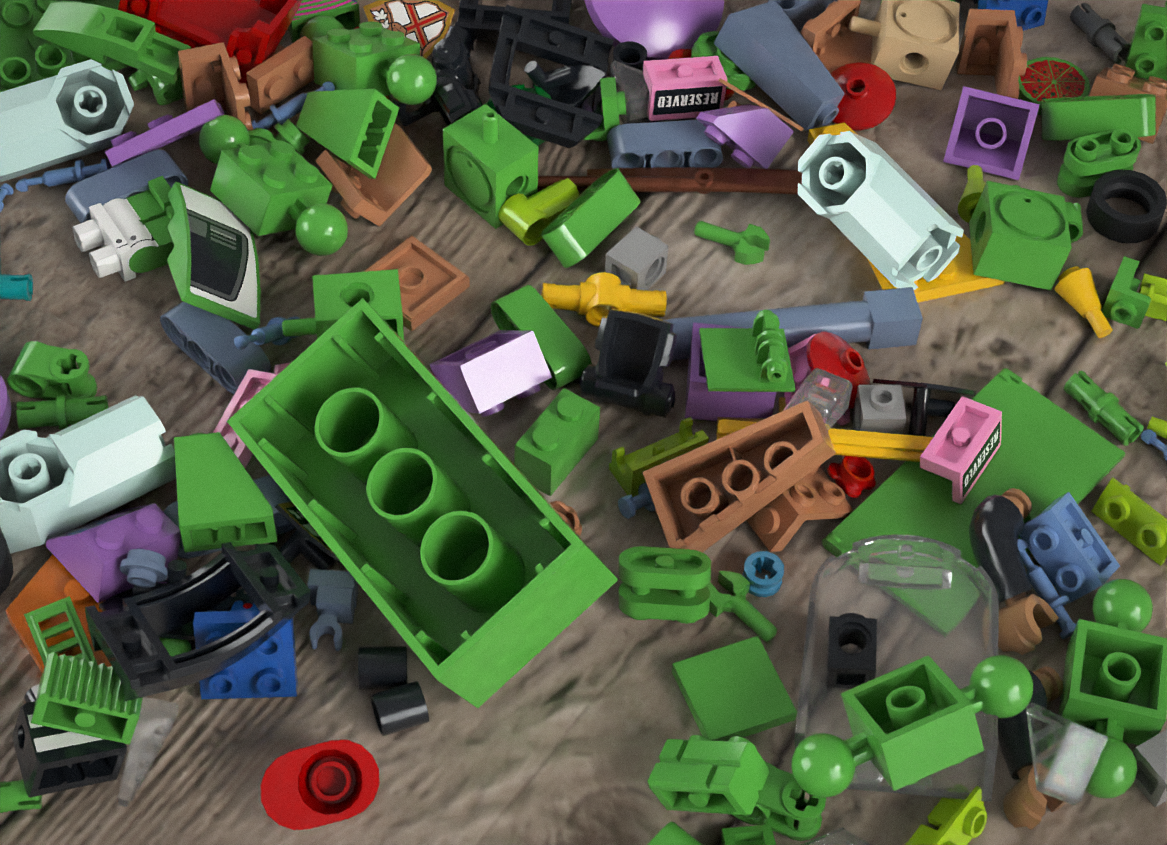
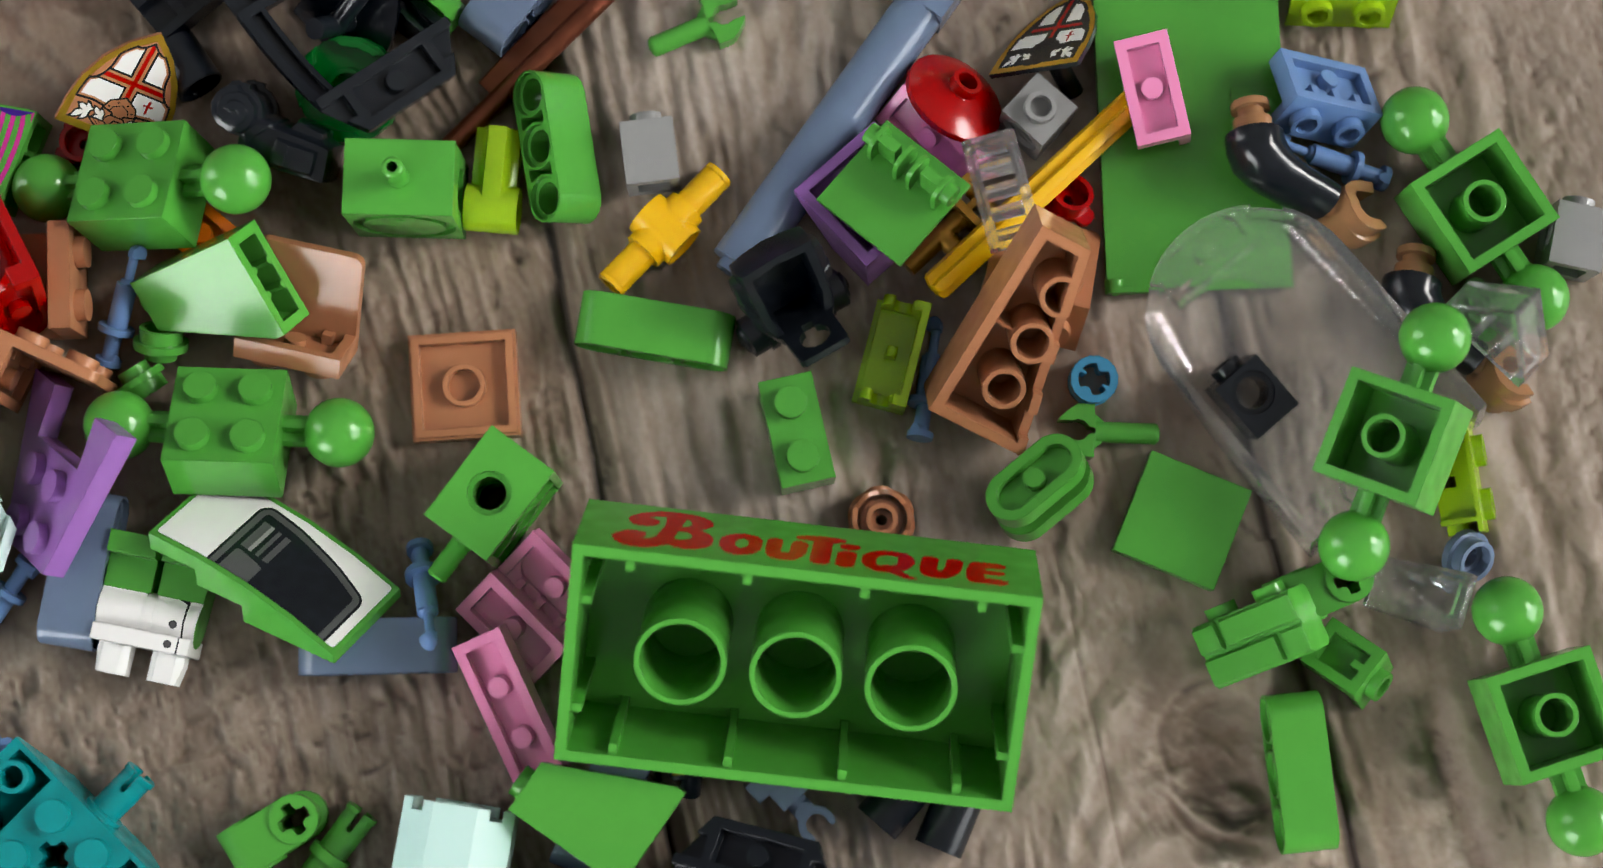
camera: 50 degrees left, 30 degrees up
slope [429,330,552,417] -> none

